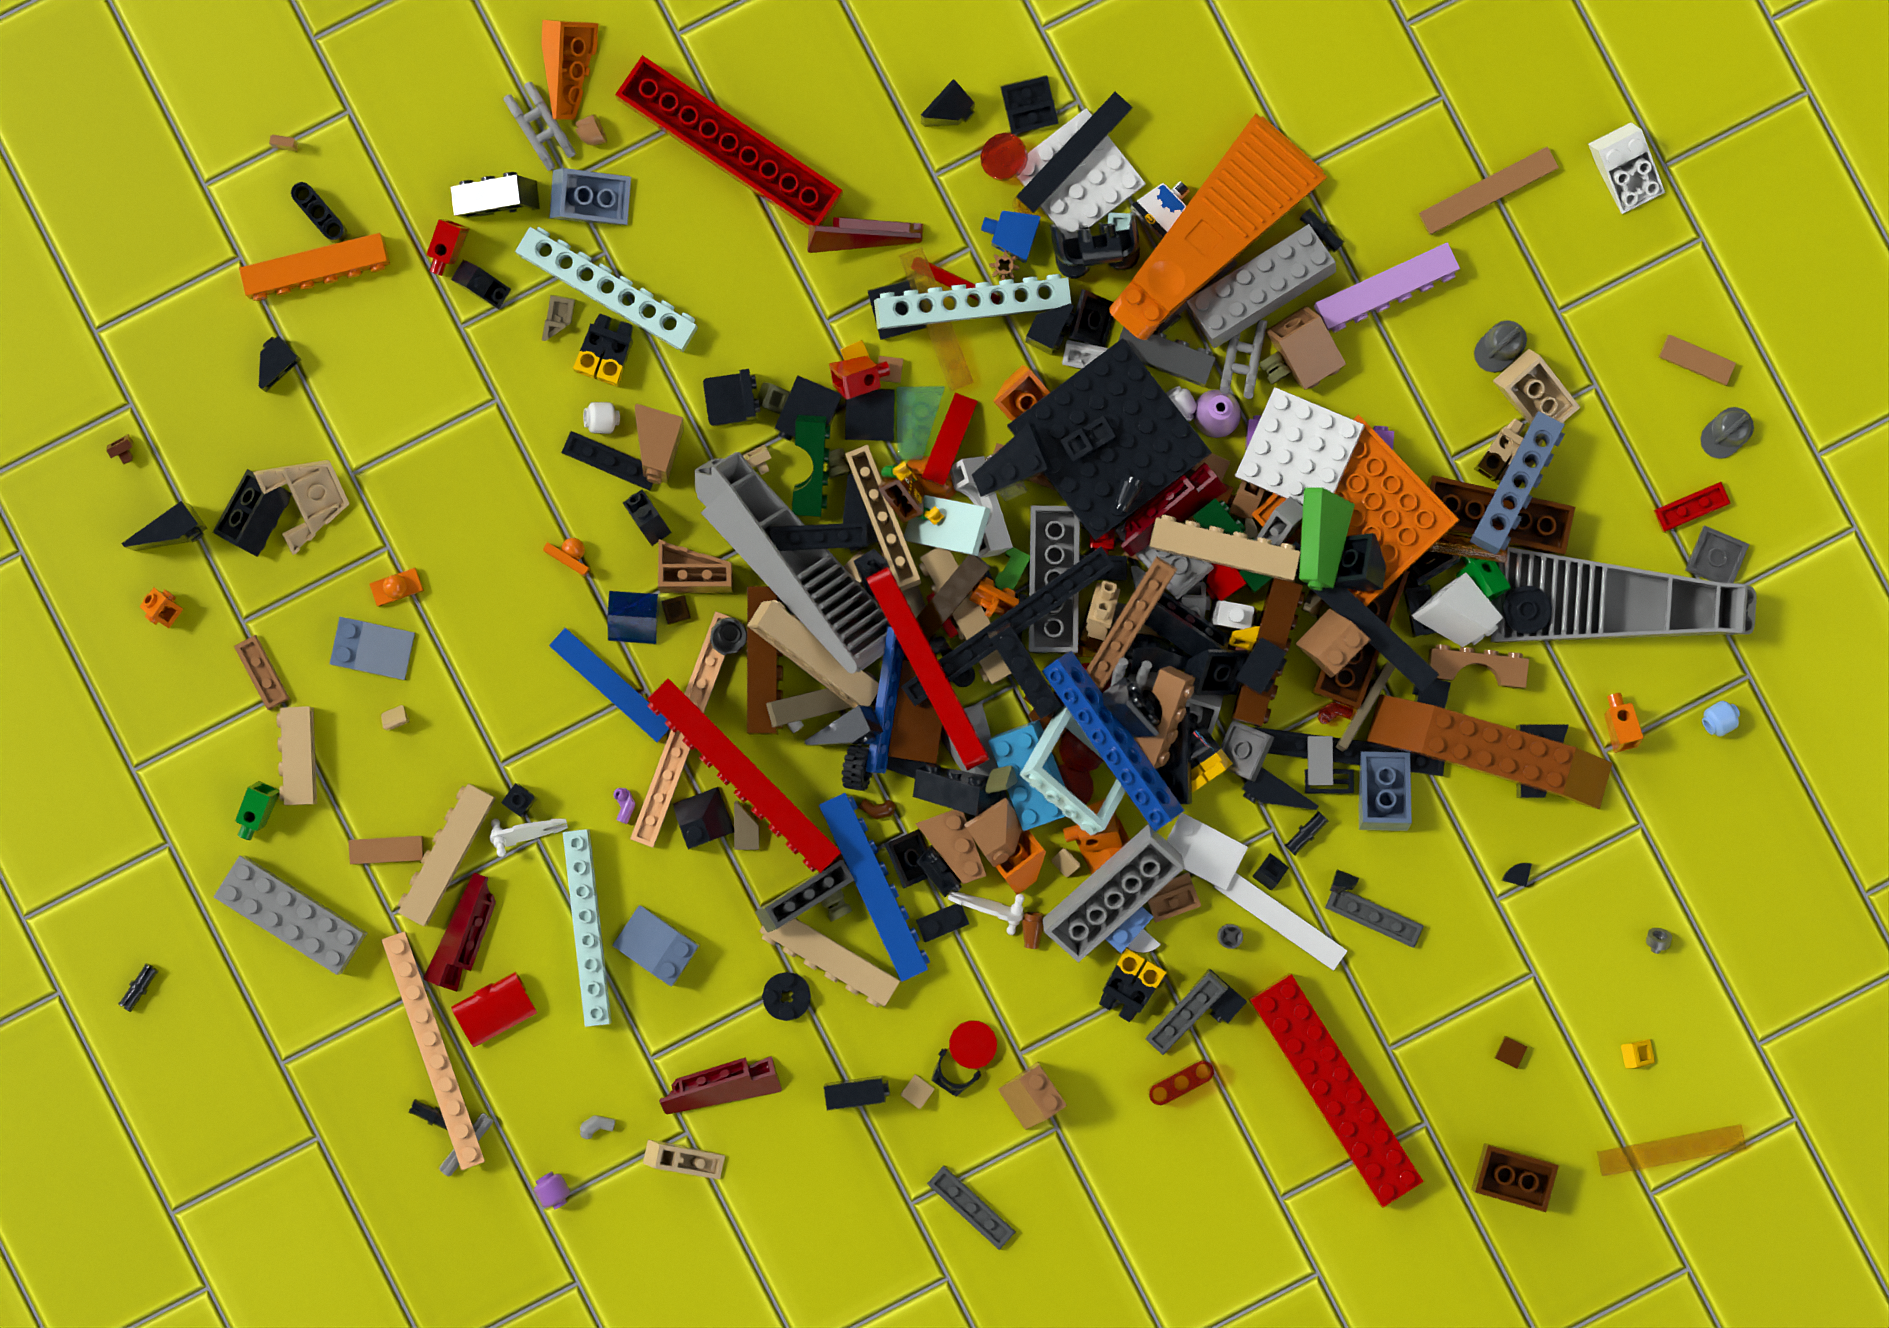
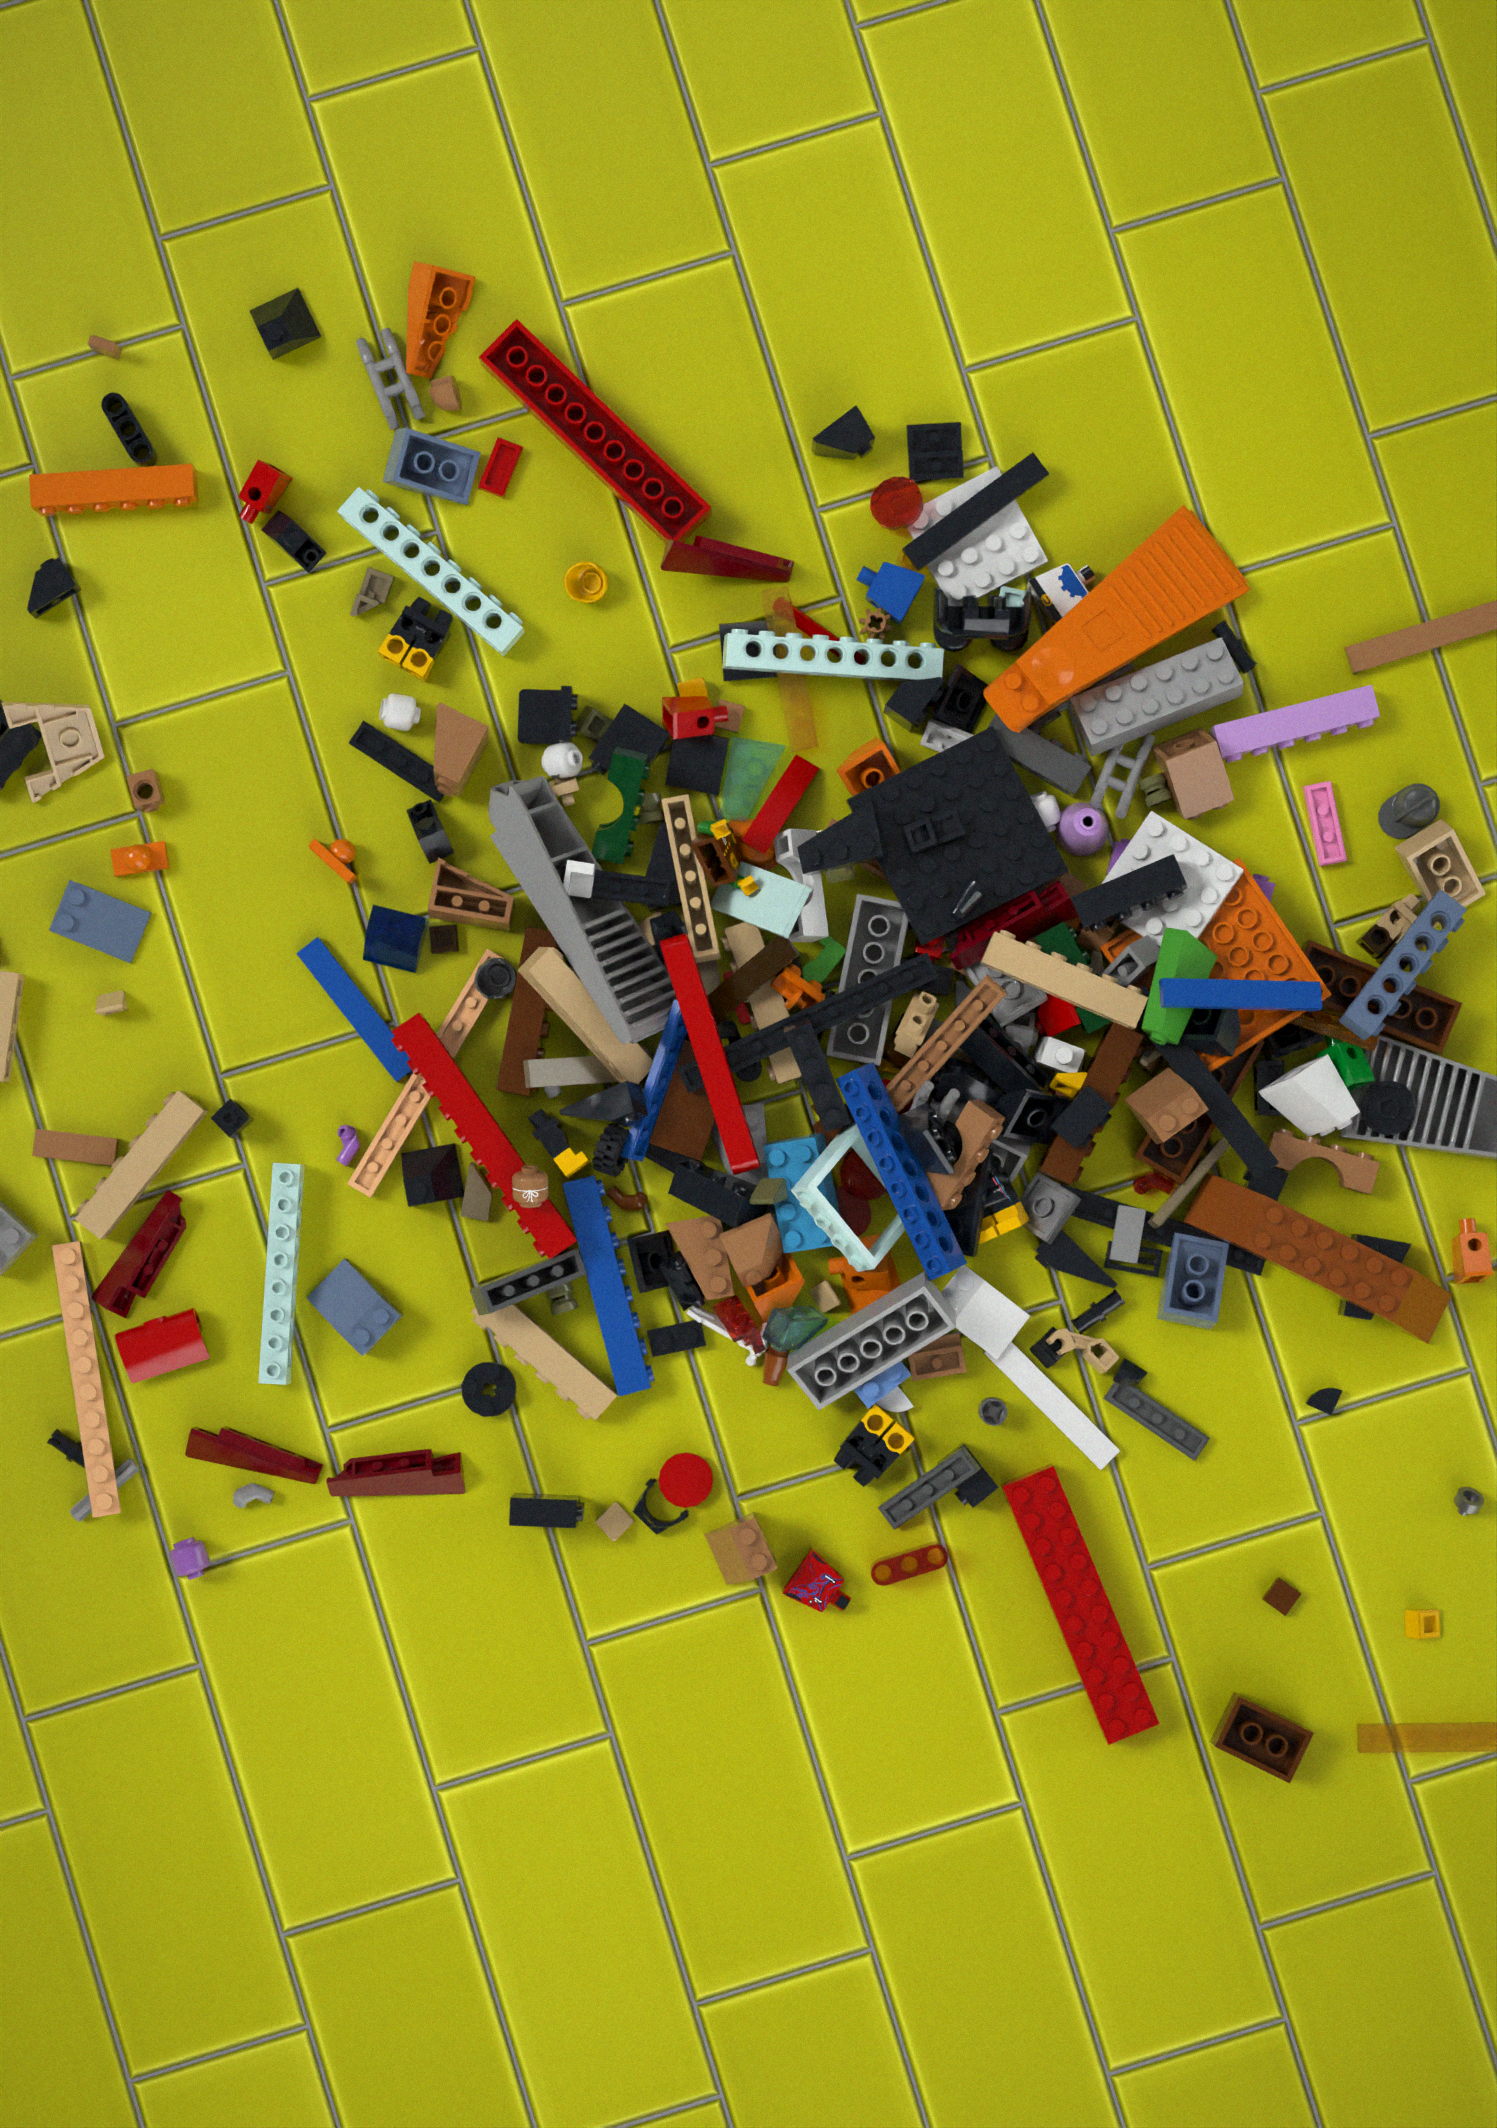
camera: 10 degrees right, 0 degrees up
wedge [451,172,540,218] -> none
white piece [490,819,568,857] -> none
tan slope [643,1139,725,1180] -> none
dark grey tile [927,1165,1015,1250] -> none
none -> medium nougat brick [126,769,166,813]
none -> dark red wedge [185,1426,323,1484]
none -> black slope [249,288,321,360]
none -> red tile [478,437,523,499]
none -> medium nougat head [512,1165,549,1208]
none -> black hips [528,1108,591,1178]
none -> white head [542,742,583,779]
none -> white panel [563,860,596,898]
none -> yellow hair [564,562,608,603]
none -> clear red bracket [713,1295,765,1354]
none -> clear light blue slope [762,1306,828,1352]
none -> red torso [782,1547,851,1613]
none -> tan piece [1045,1328,1120,1374]
none -> black brick [1071,854,1188,933]
none -> blue tile [1159,978,1323,1011]
none -> bright pink tile [1302,781,1347,867]

